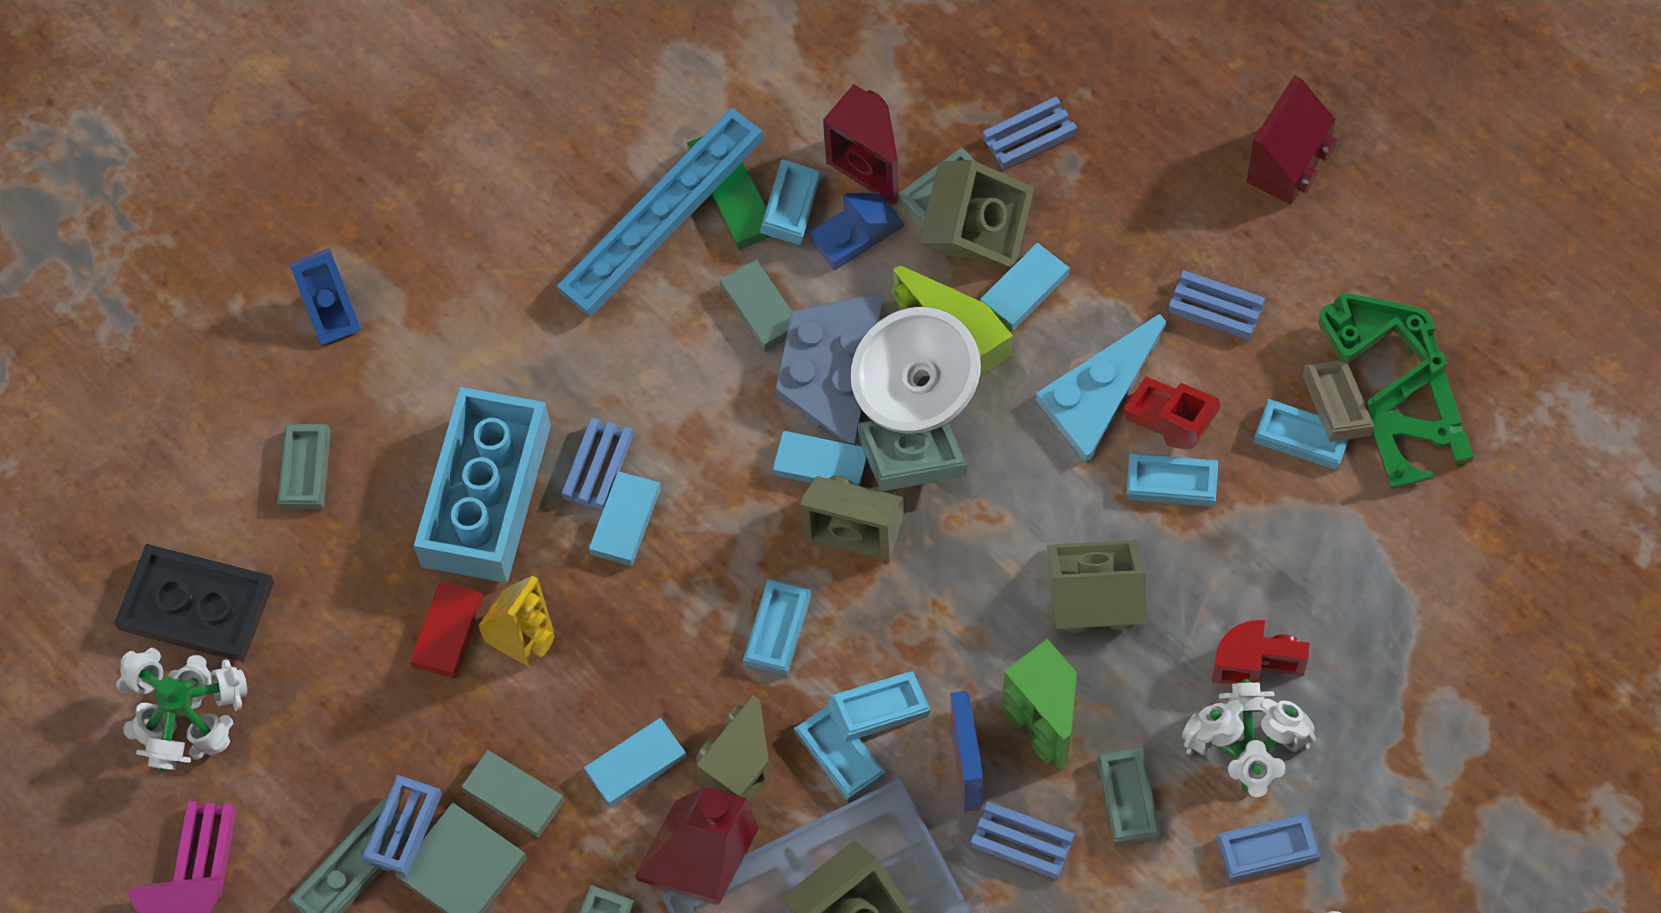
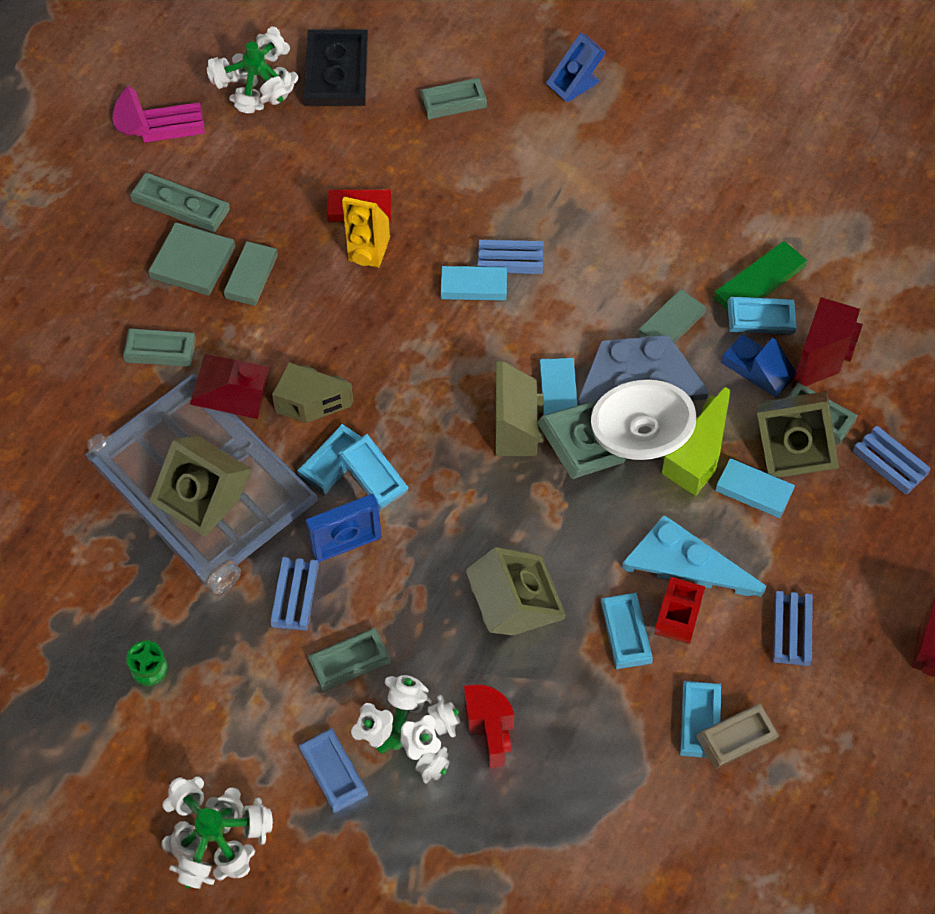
camera: 70 degrees right, 5 degrees down
medium blue tile [361,775,442,878] -> none
medium azure brick [414,387,551,583] -> none
dark azure plate [557,107,765,318] -> none
medium azure tile [584,717,687,808] -> none
medium azure tile [743,579,812,676] -> none
bright green slope [1002,639,1077,771] -> none
green piece [1318,293,1474,489] -> none

